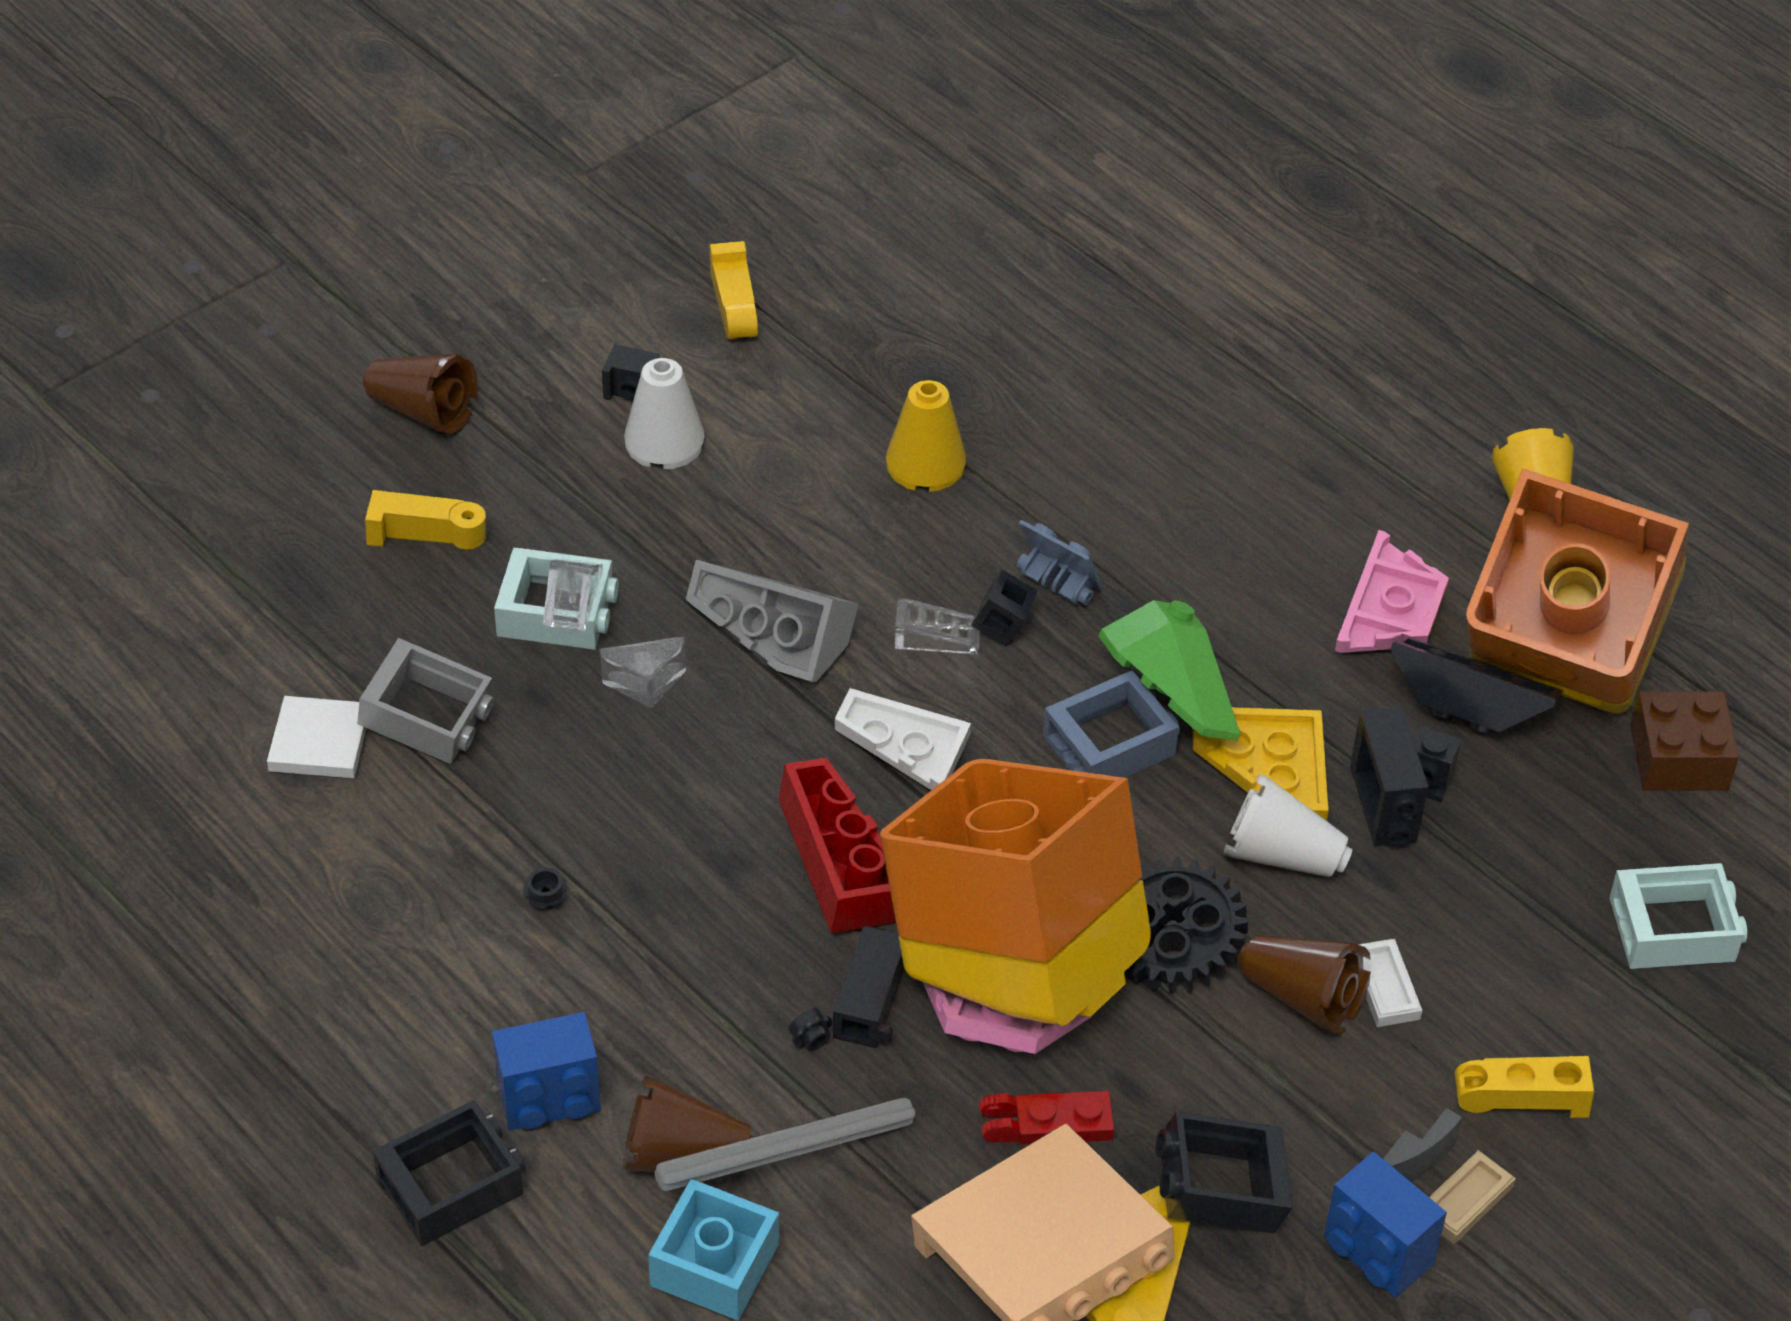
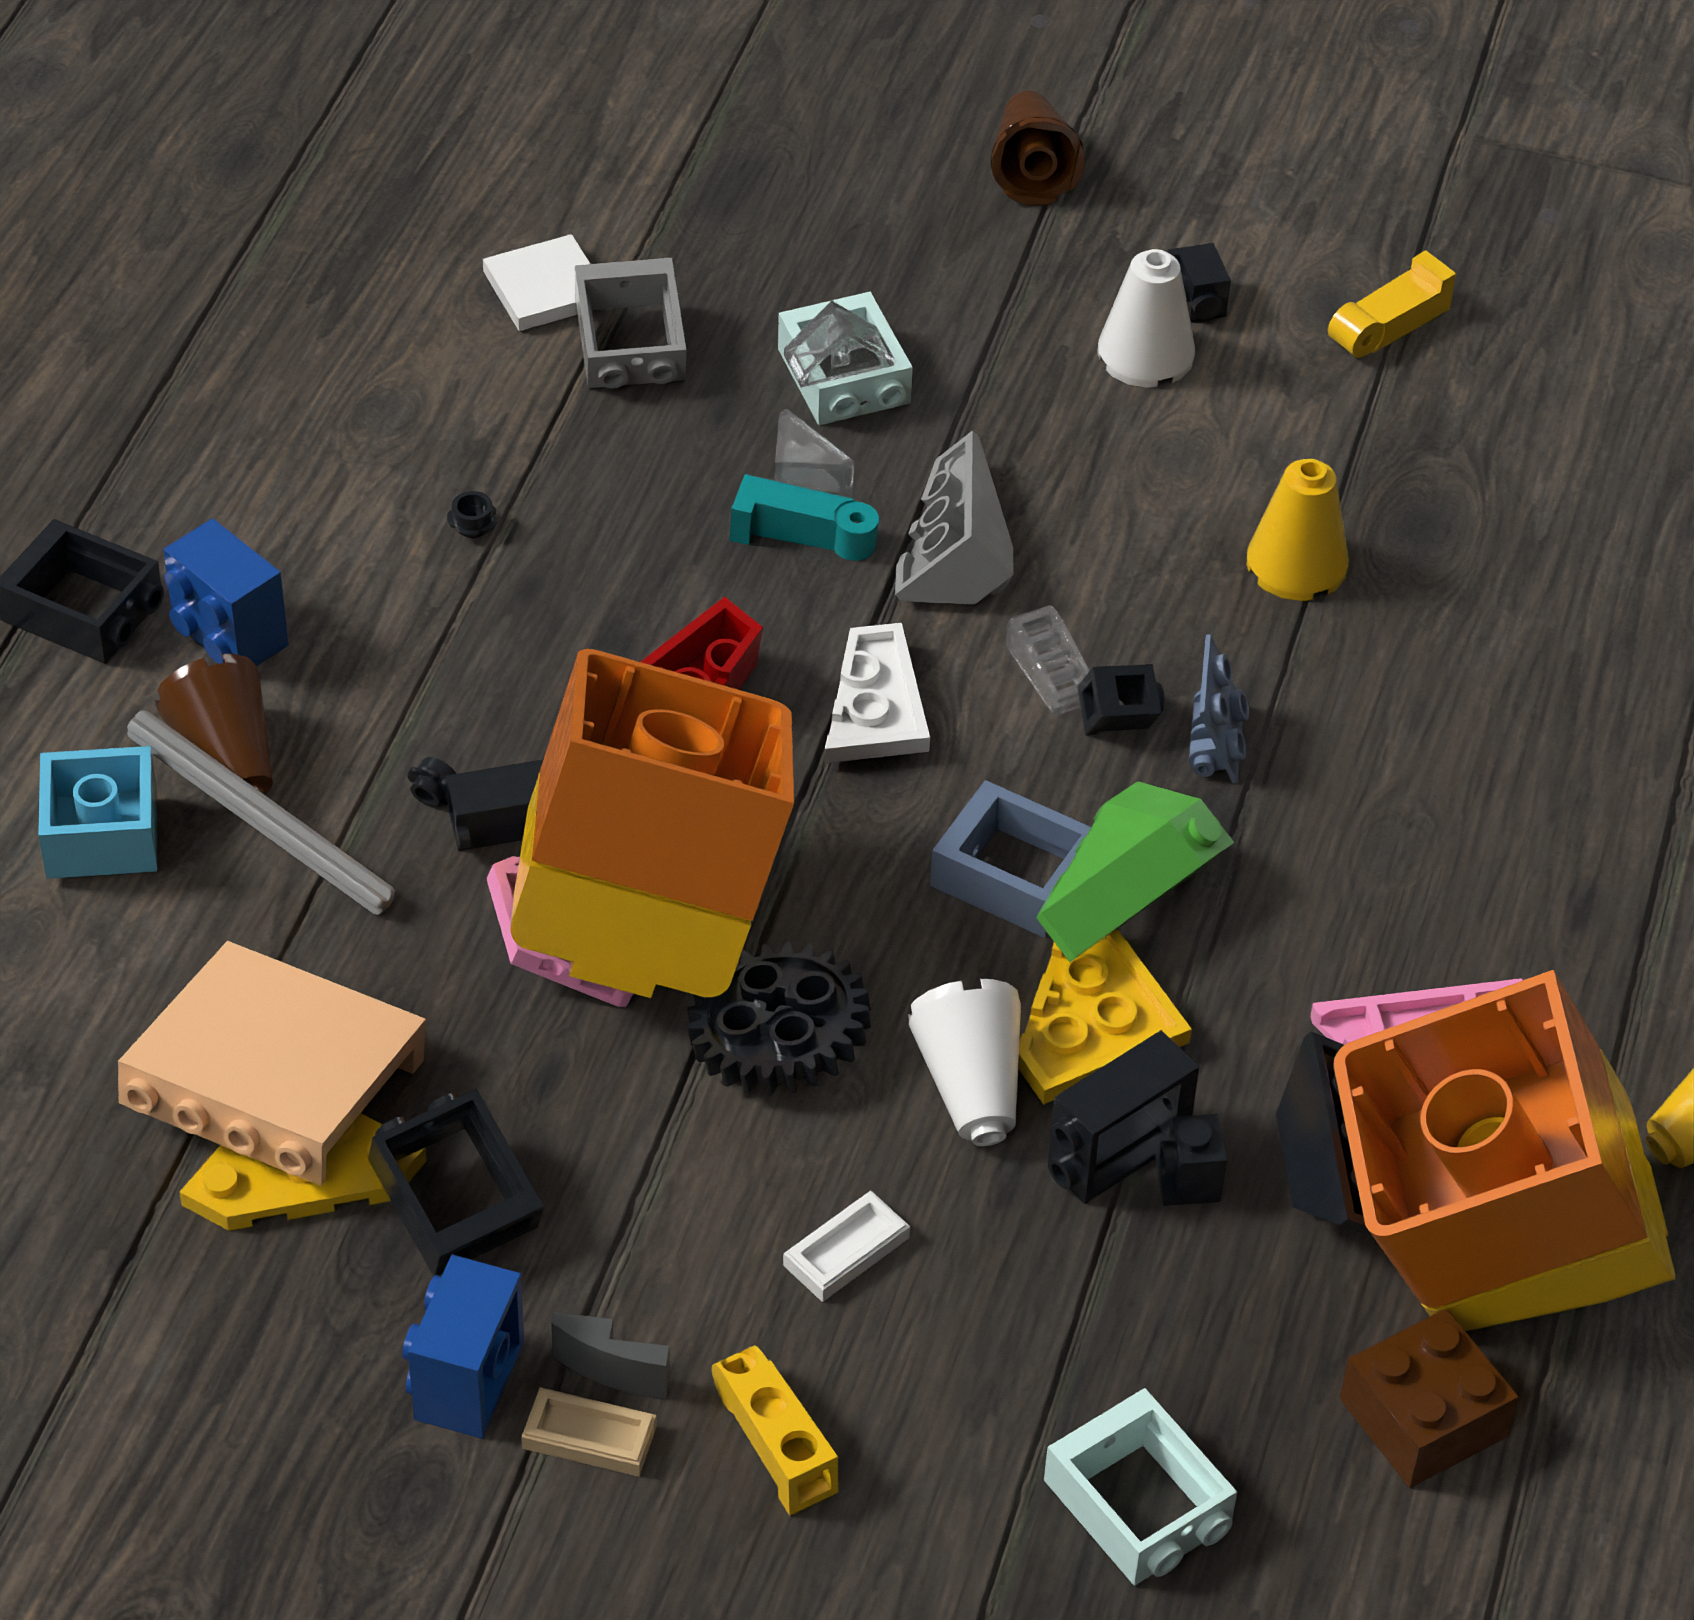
camera: 60 degrees right, 0 degrees up
yellow leg [365,490,486,550] -> none
red hinge [979,1091,1114,1145] -> none
reddish brown cone [1239,935,1371,1033] -> none
none -> teal leg [729,474,879,561]

